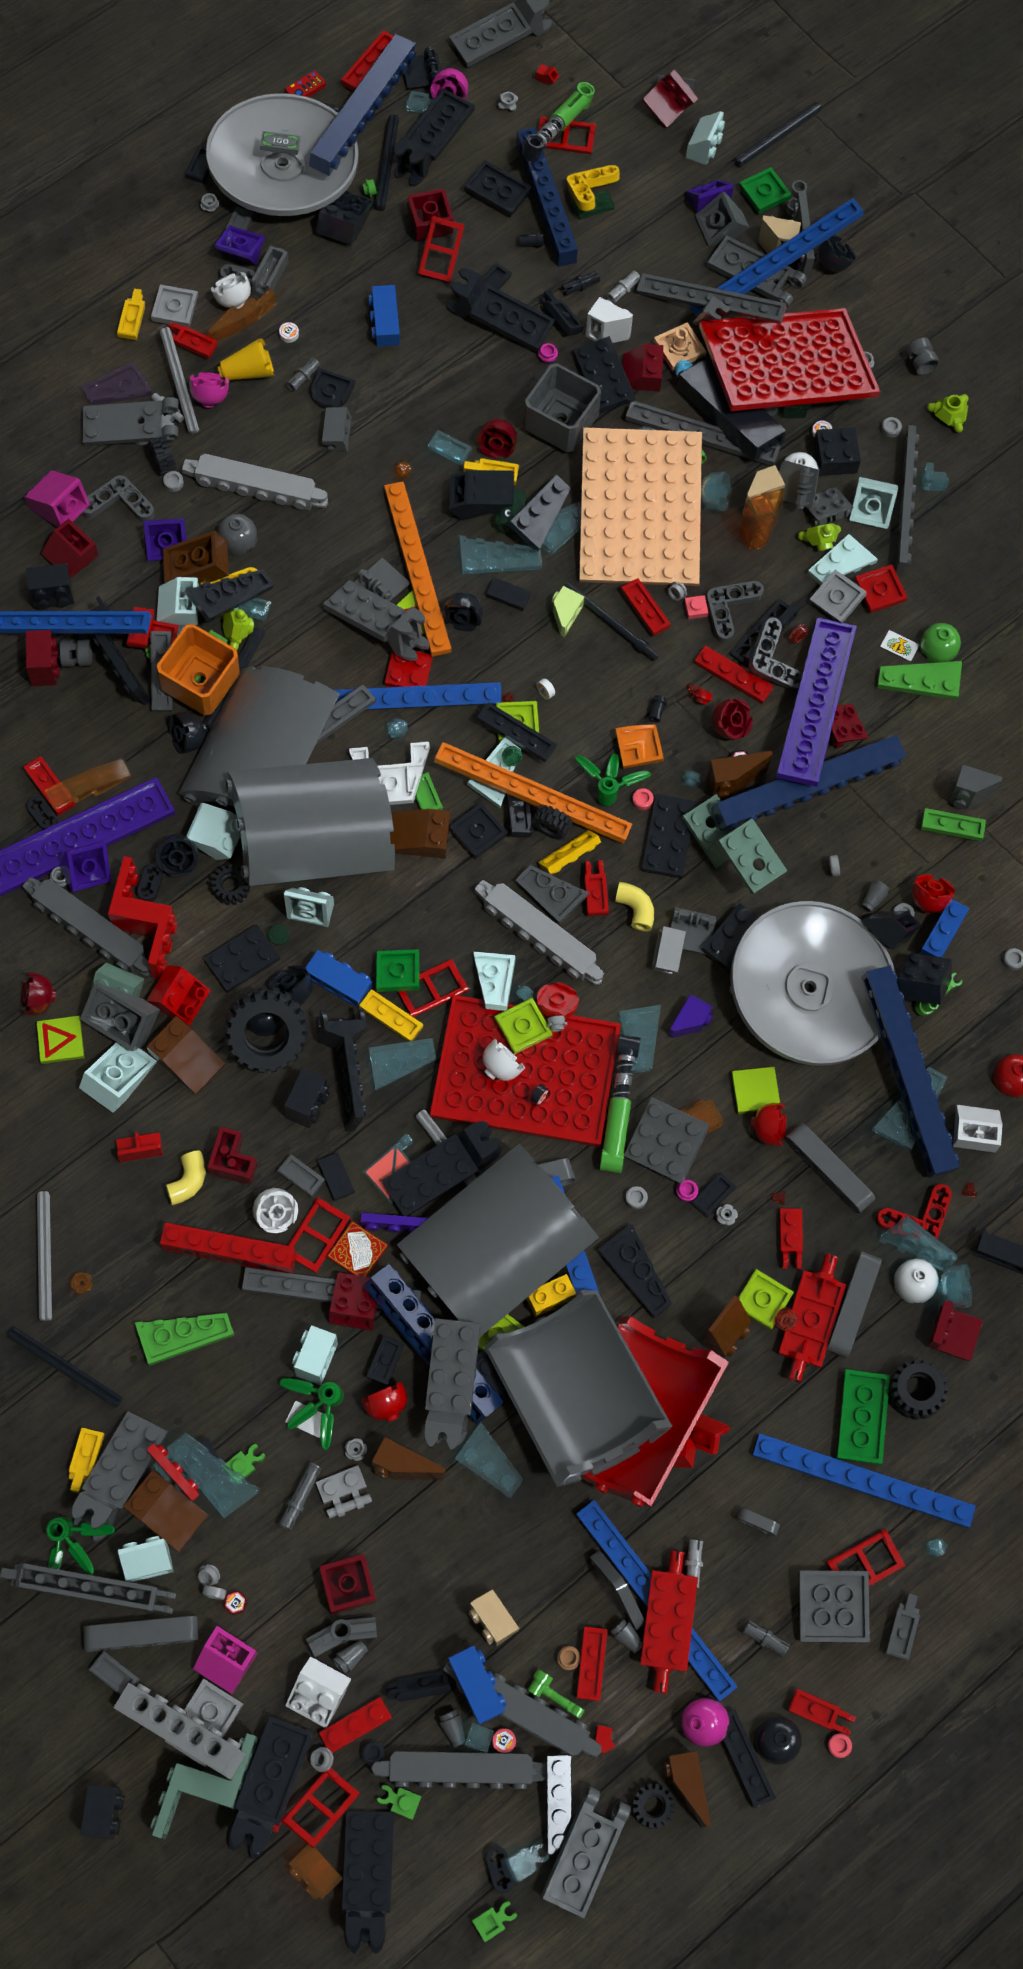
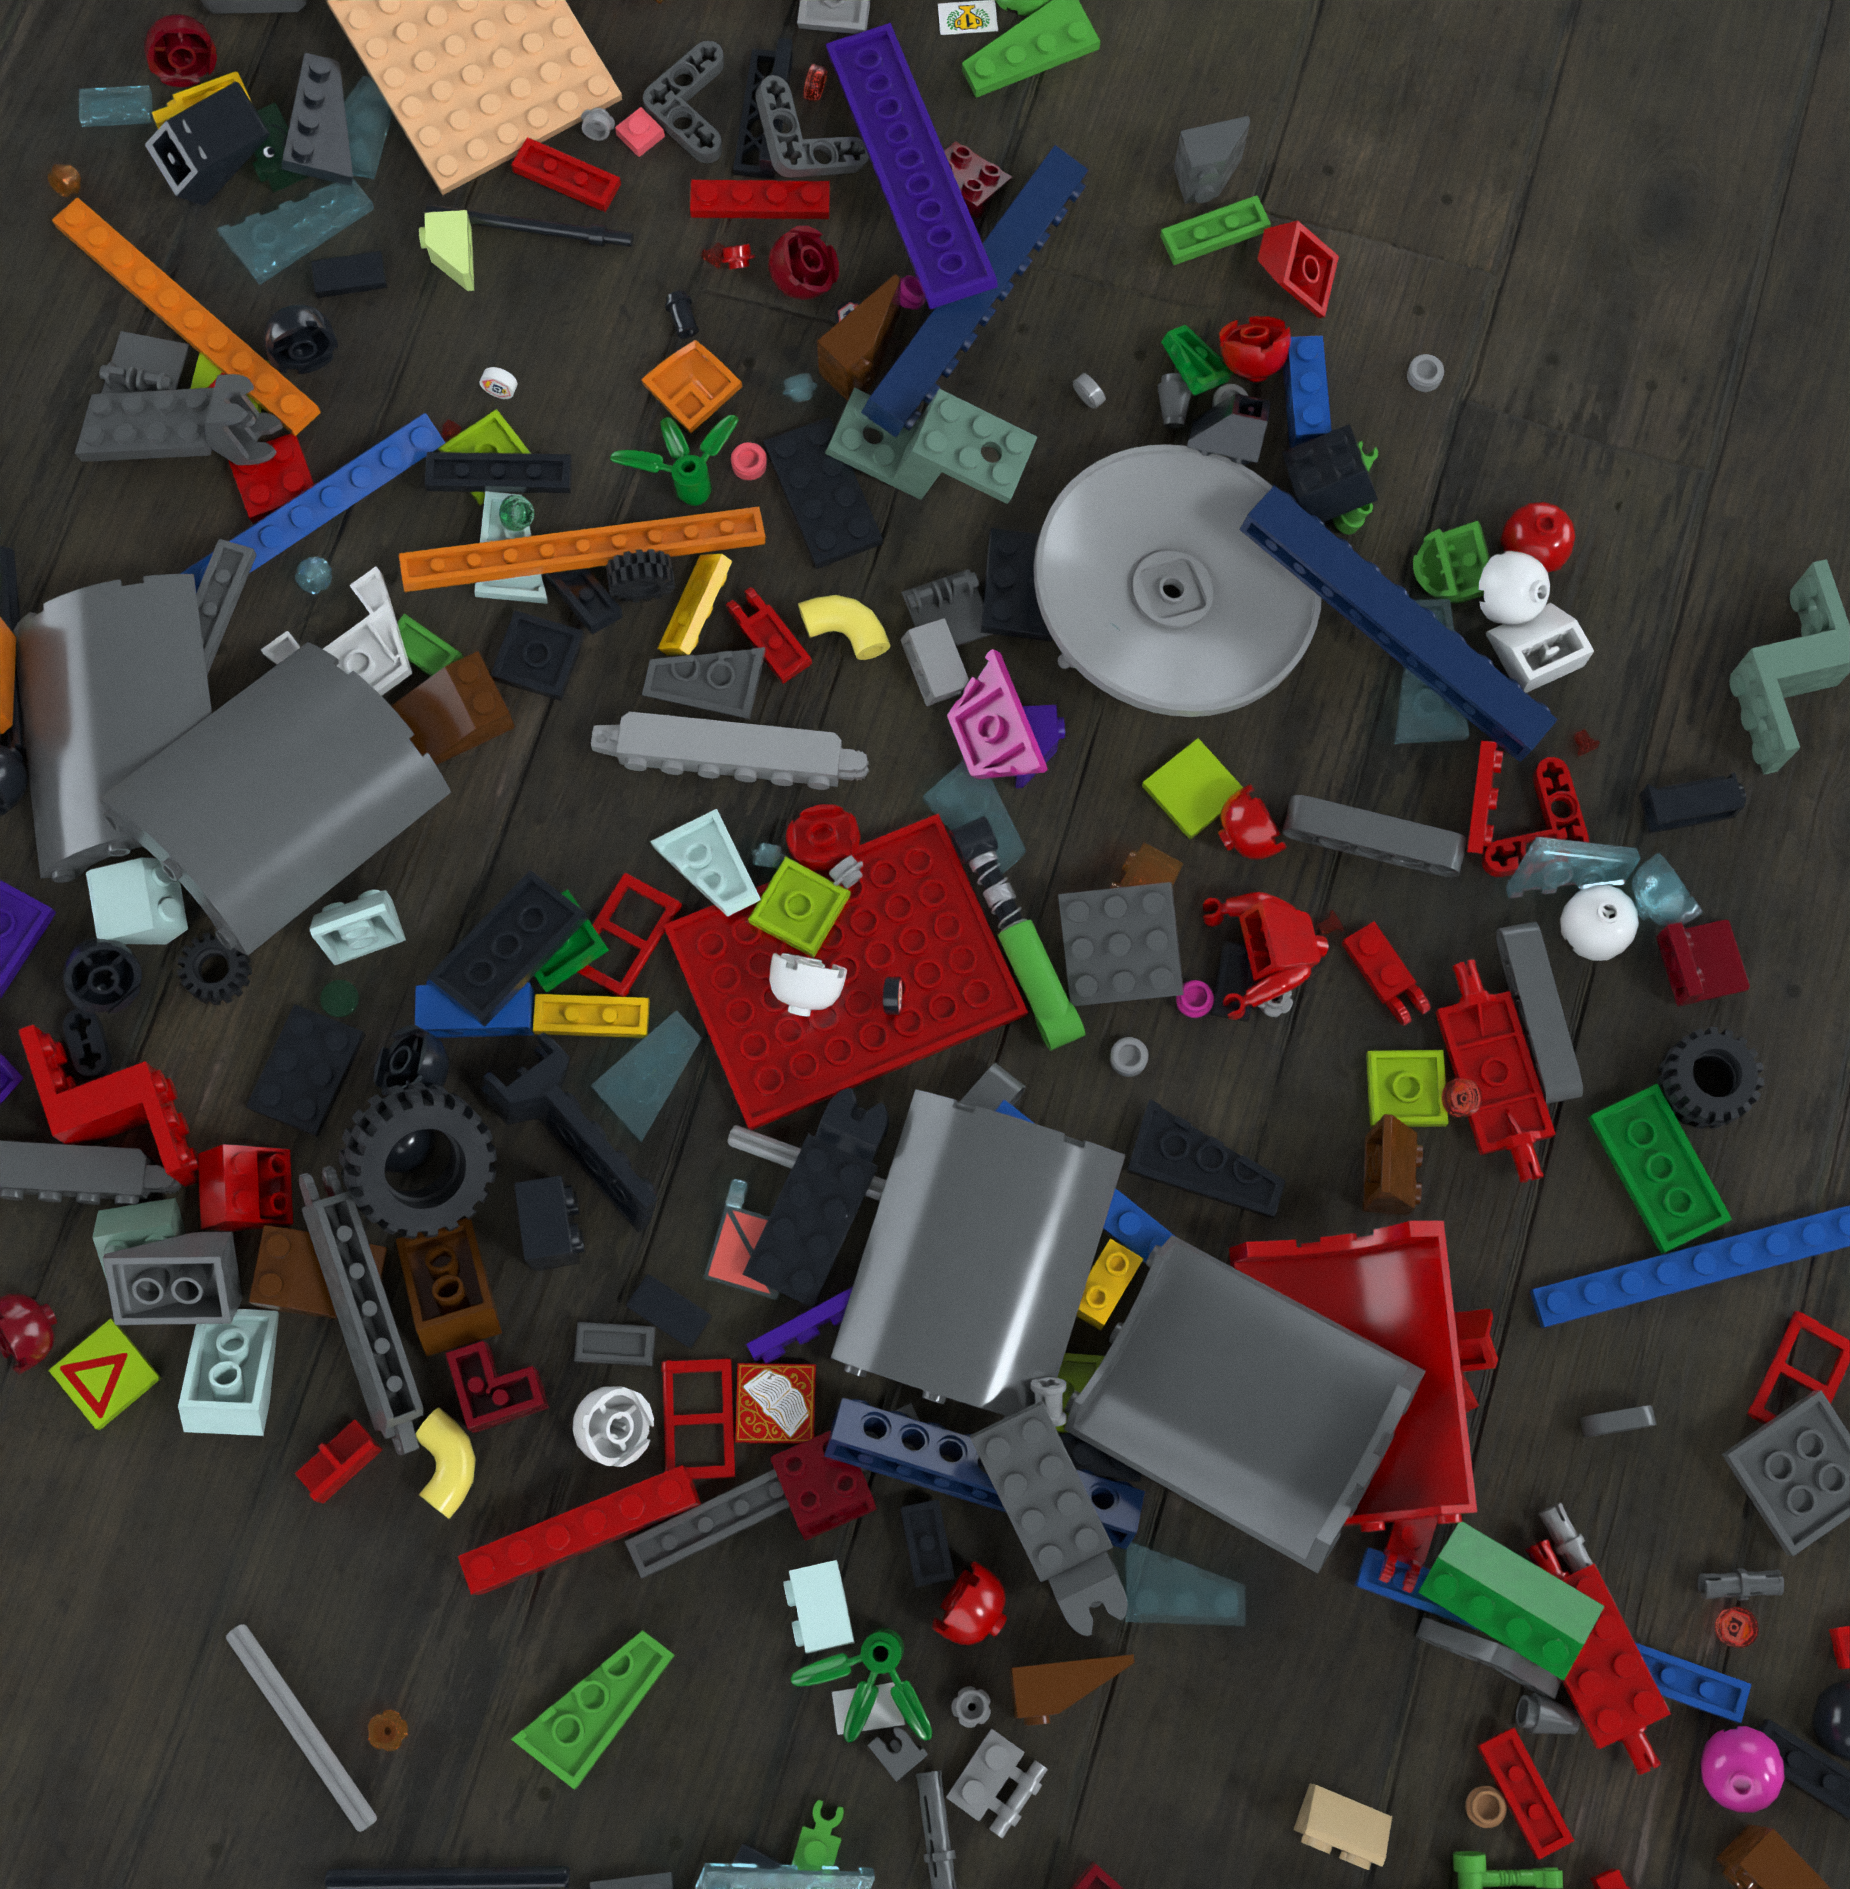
camera: 30 degrees left, 5 degrees up
none -> dark grey hinge [299,1166,423,1455]
none -> reddish brown slope [396,1218,502,1356]
none -> black plate [427,870,588,1027]
none -> dark grey hinge [868,1727,928,1782]
none -> dark pink plate [901,275,925,310]
none -> dark pink wing [947,649,1048,779]
none -> light grey bush [1031,1377,1067,1426]
none -> green wing [1161,325,1234,395]
none -> red torso [1203,892,1329,1020]
none -> red slope [1257,220,1339,319]
none -> red hinge [1379,1517,1437,1593]
none -> bright green slope [1413,521,1490,604]
none -> green slope [1418,1521,1604,1681]
none -> red wing [1467,741,1503,854]
none -> white cylinder [1479,551,1550,624]
none -> clear red tile [1715,1607,1759,1648]

